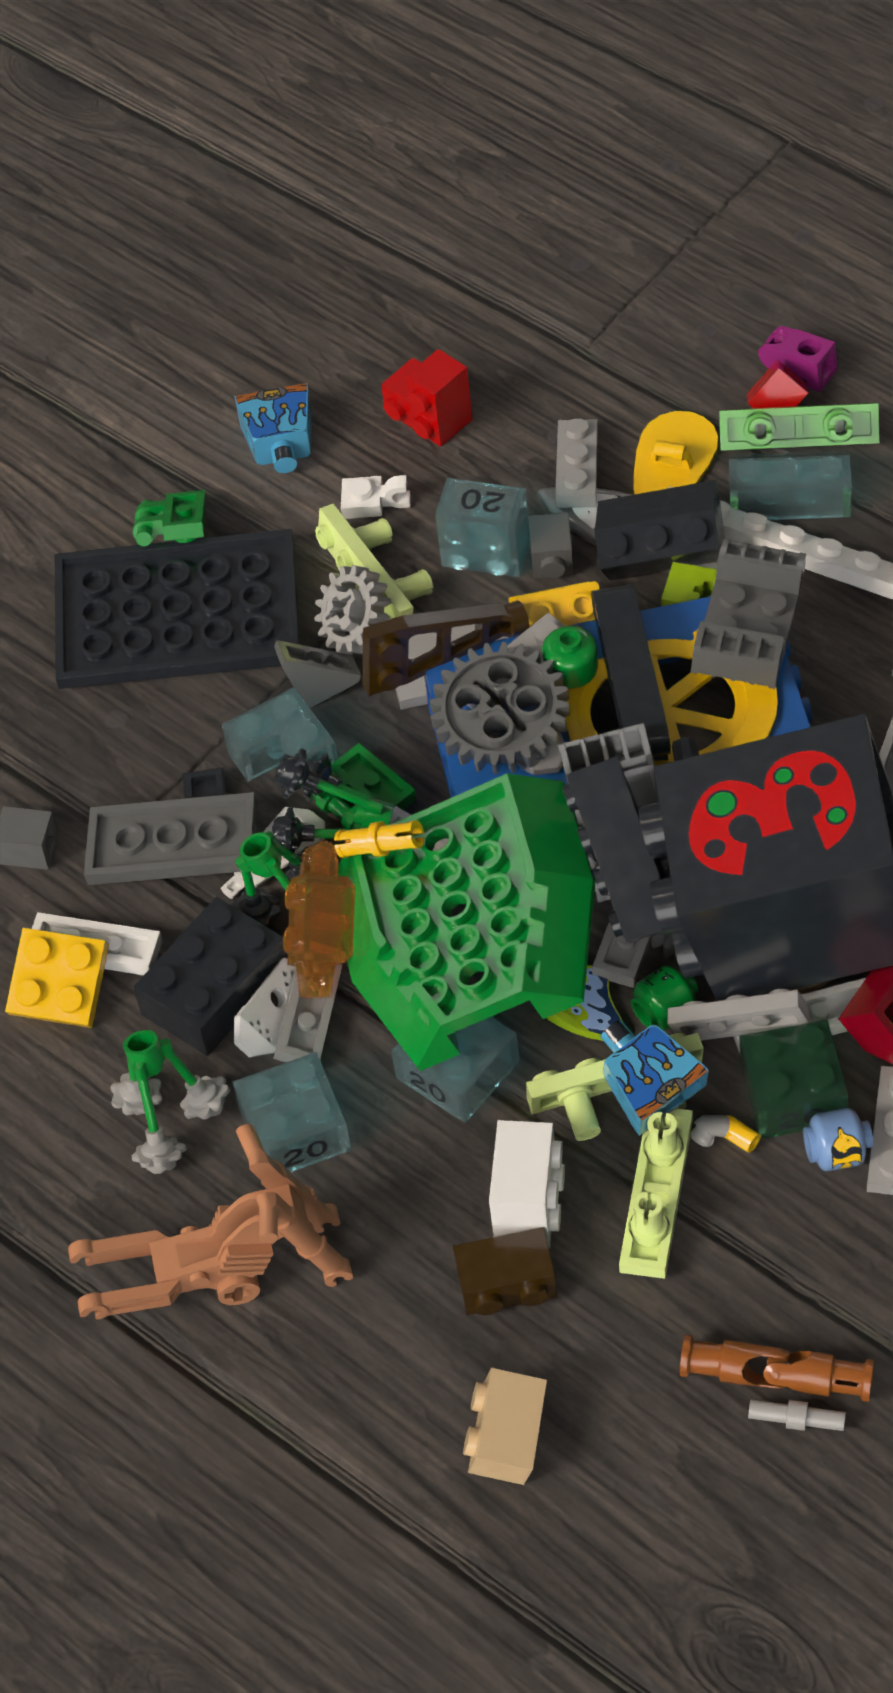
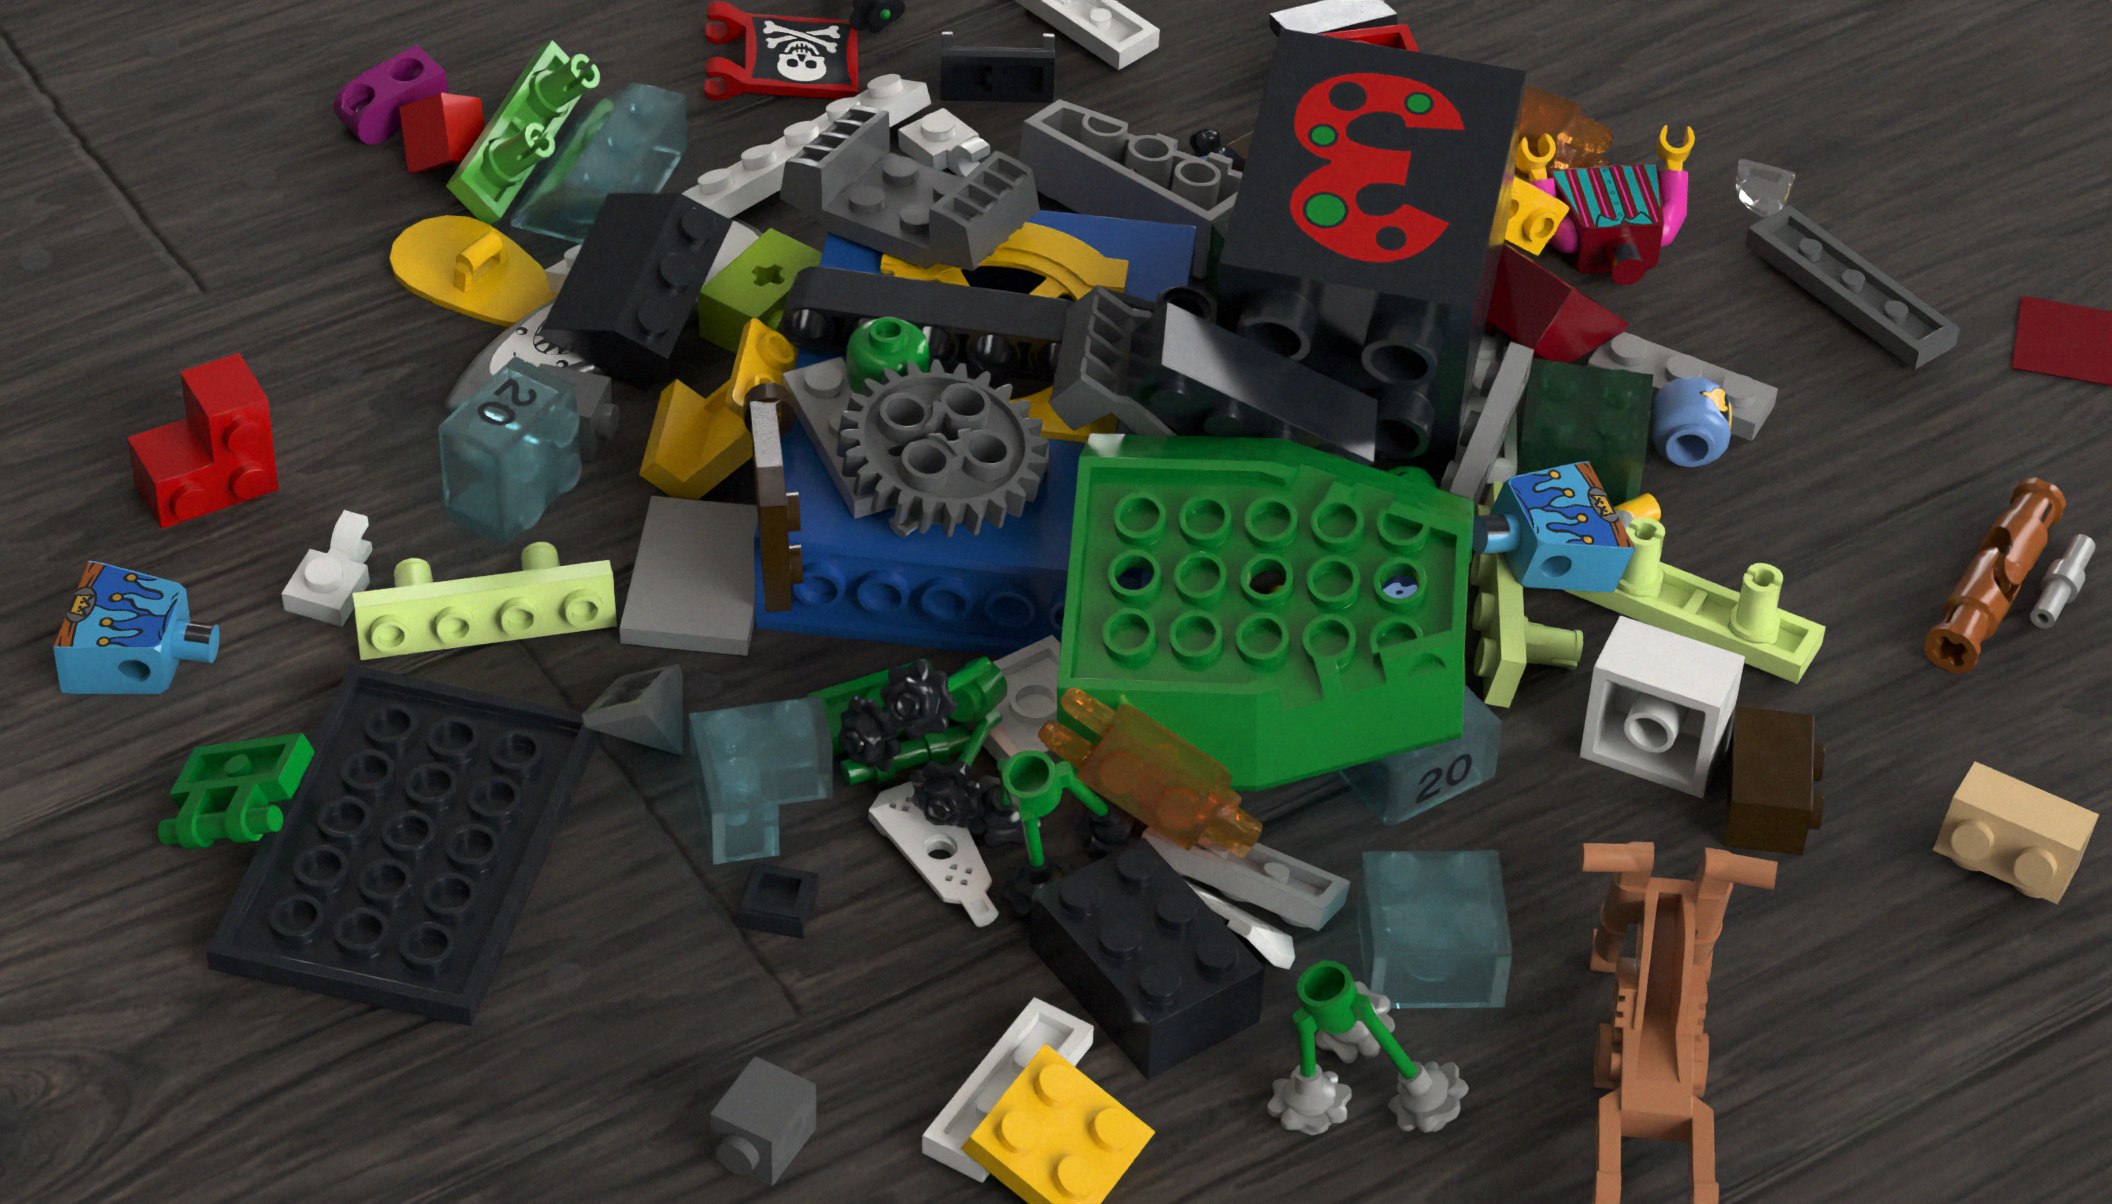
camera: 80 degrees left, 10 degrees down
dark grey plate [84,792,258,885] -> none
light grey gear [314,565,391,655] -> none
yellow pin [334,820,424,858] -> none
light grey plate [555,419,598,508] -> none

